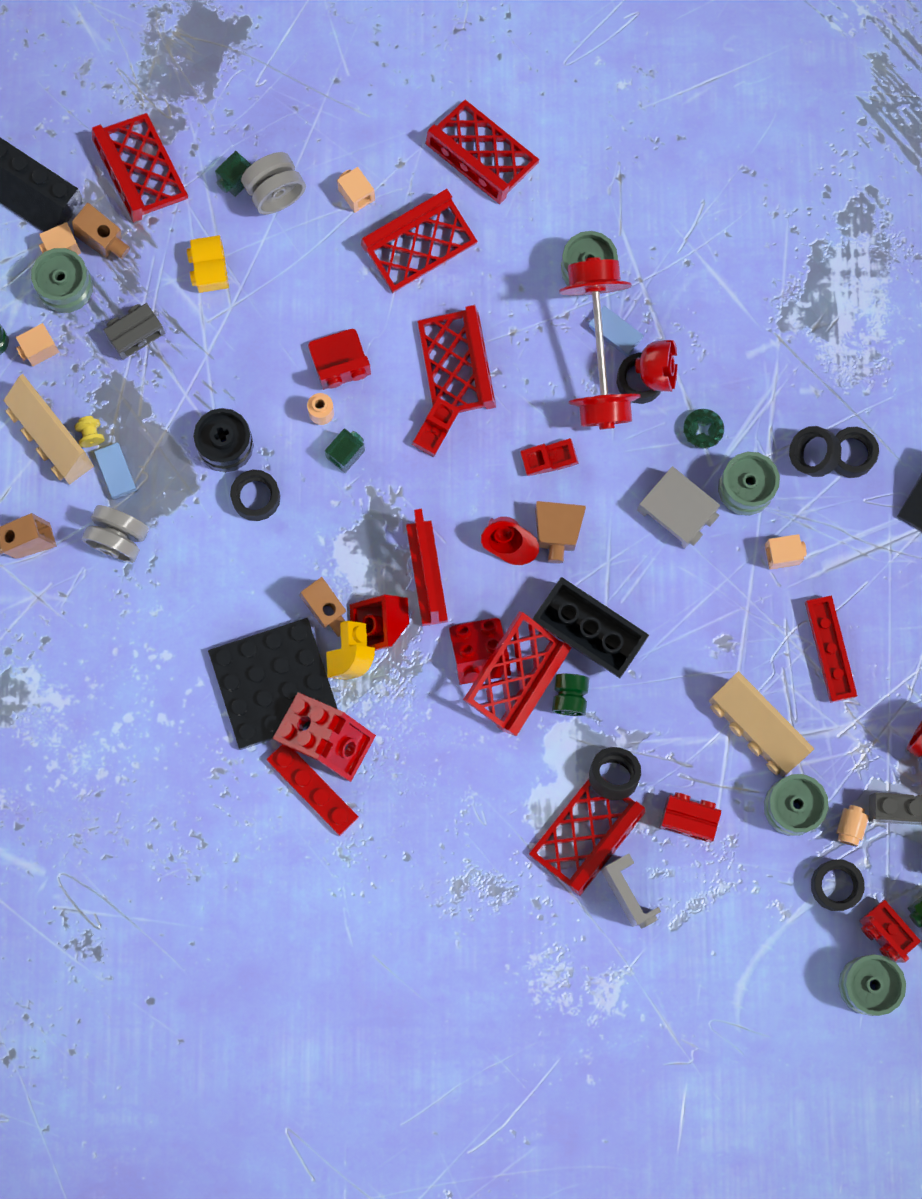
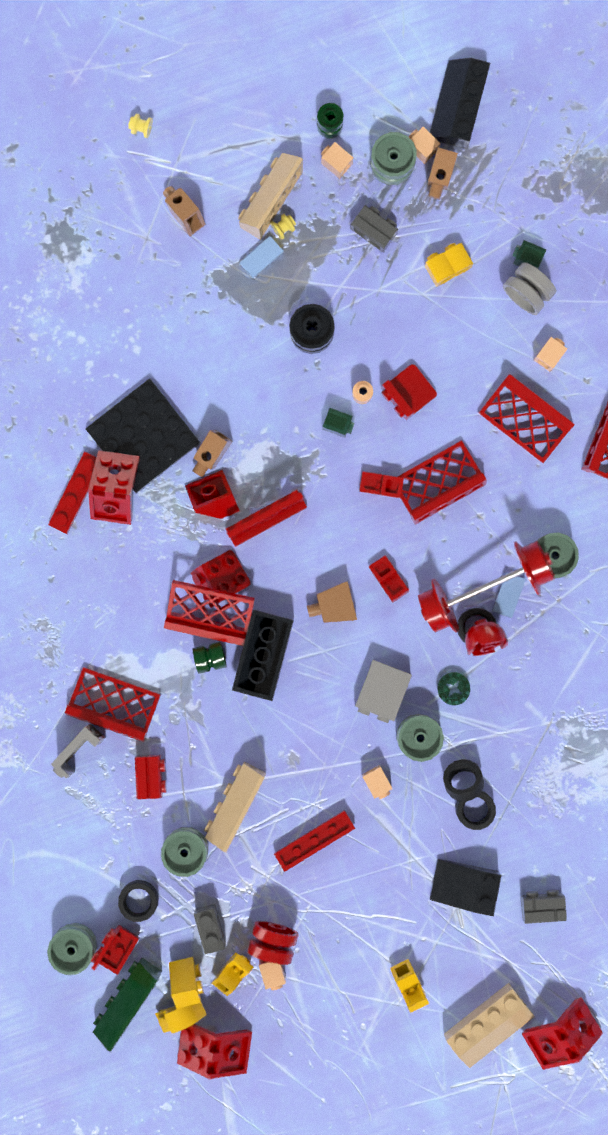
camera: 75 degrees right, 10 degrees up
light grey wheel [81,505,149,563] -> none
red fence [92,113,188,223] -> none
black tyre [230,469,281,521] -> none
yellow brick [326,621,375,680] -> none
red piece [481,516,539,565] -> none
black tyre [589,747,641,800] -> none
light nougat brick [836,805,869,847] -> none

